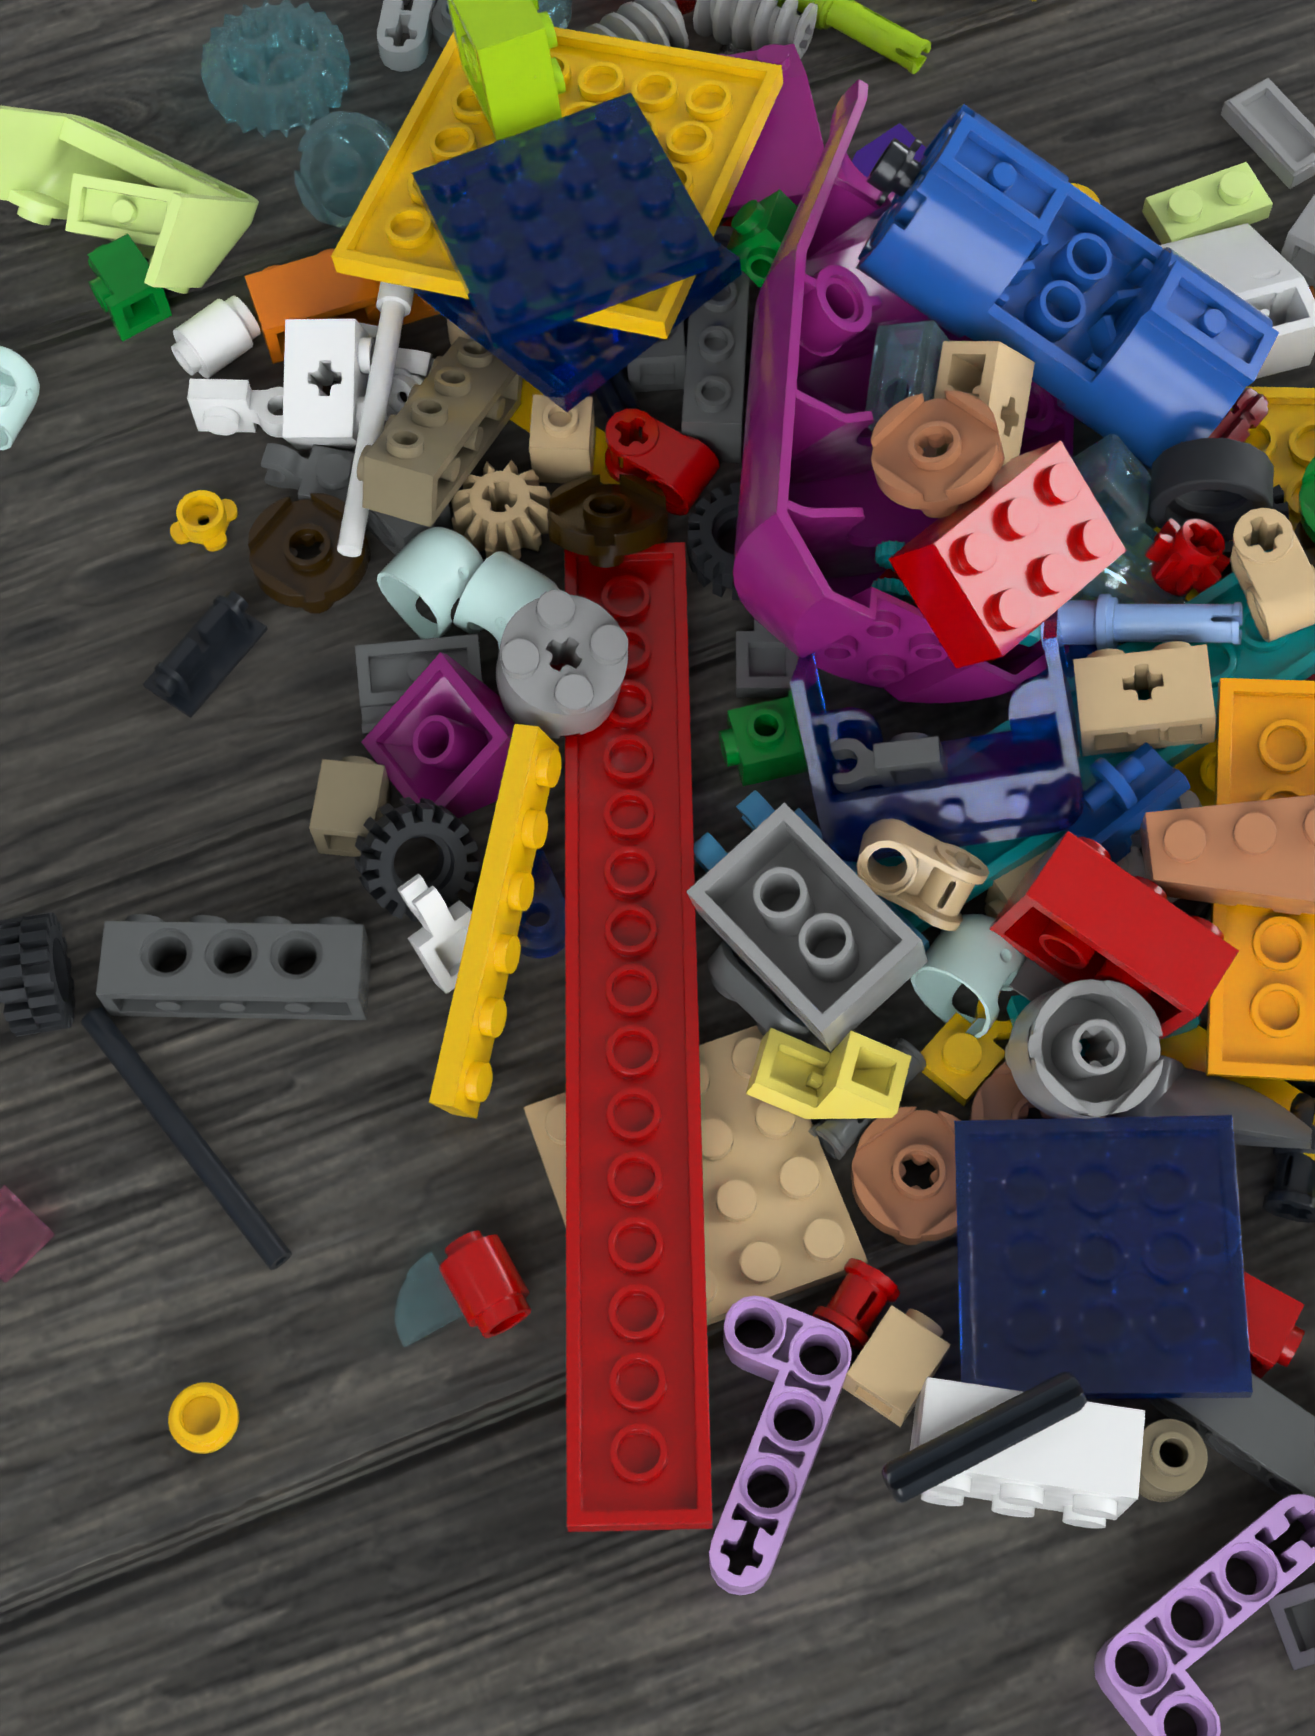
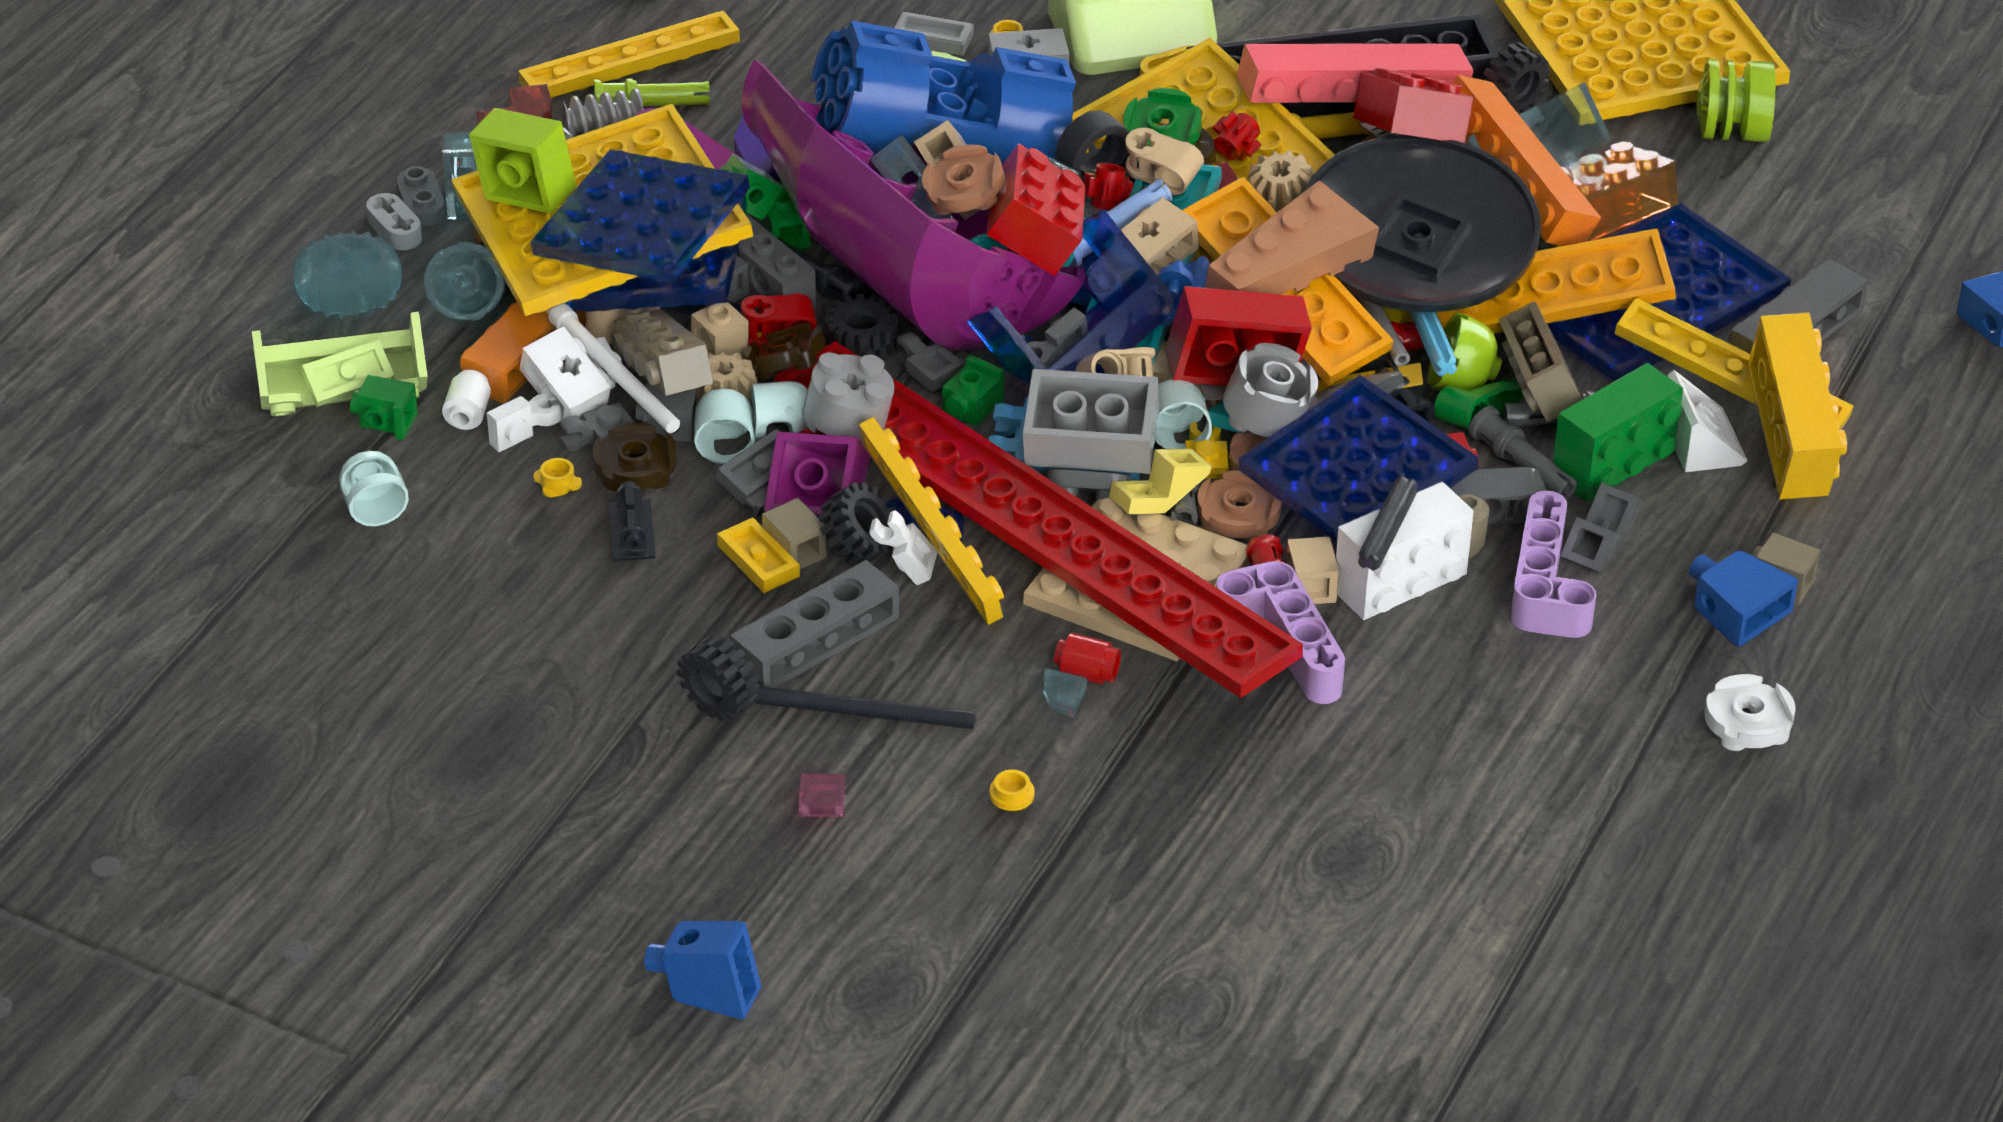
camera: 45 degrees left, 25 degrees down
black plate [866,138,923,207] -> none
none -> yellow plate [717,518,800,593]

